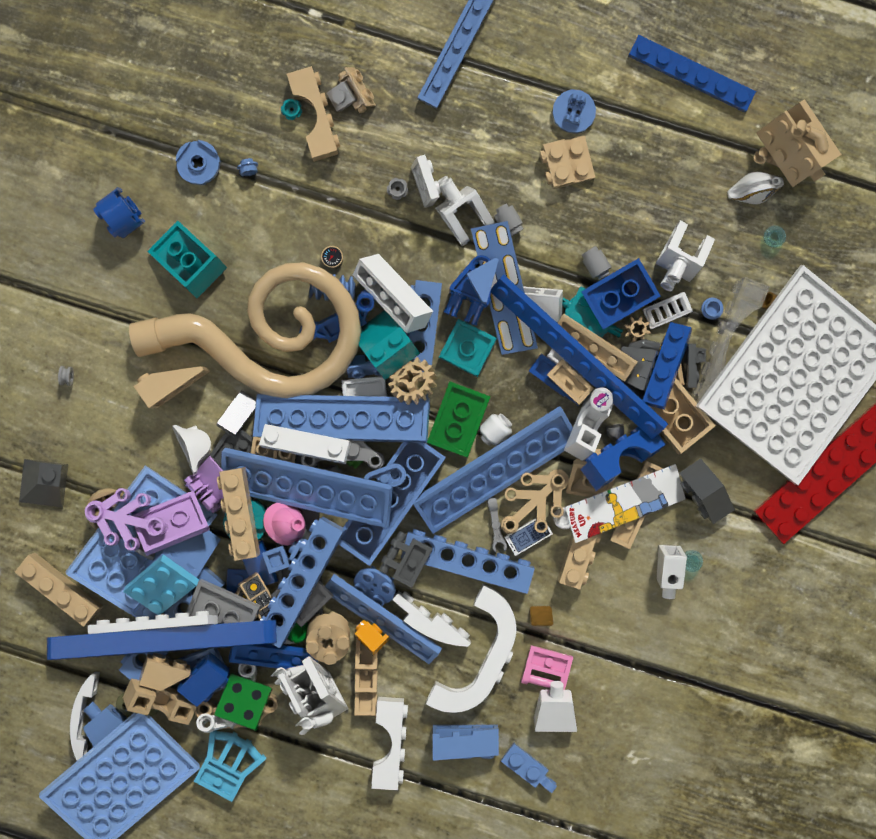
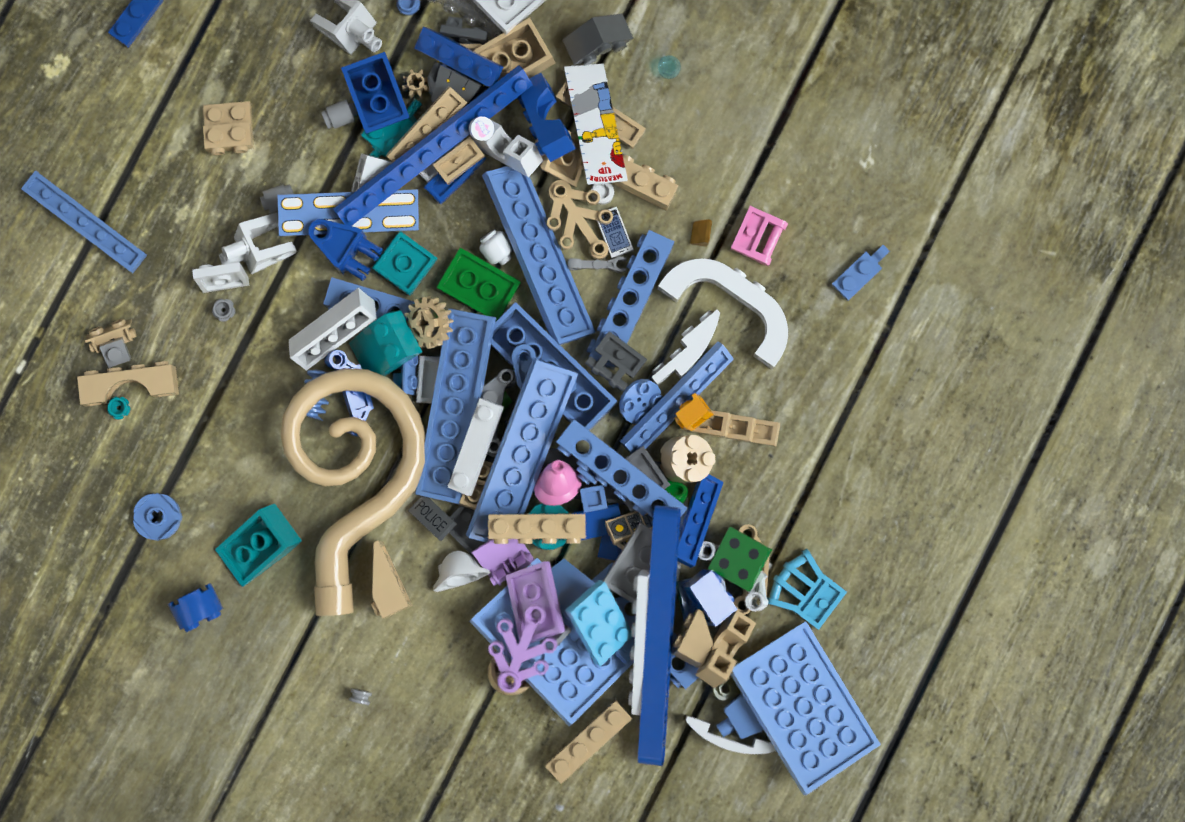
camera: 75 degrees left, 5 degrees down
dark grey slope [19,459,68,507] -> none
medium blue plate [237,158,258,176] -> none
white torso [271,656,348,735] -> none
black tile [321,246,343,268] -> none
white arch [371,697,408,790] -> none
medium blue wedge [433,725,499,761] -> none
medium blue slope [466,258,499,304] -> none
white torso [534,681,577,732] -> none
medium blue plate [552,89,596,133] -> none
light grey hinge [606,424,624,441] -> none
white slope [642,292,693,330] -> none
white torso [657,545,687,599] -> none

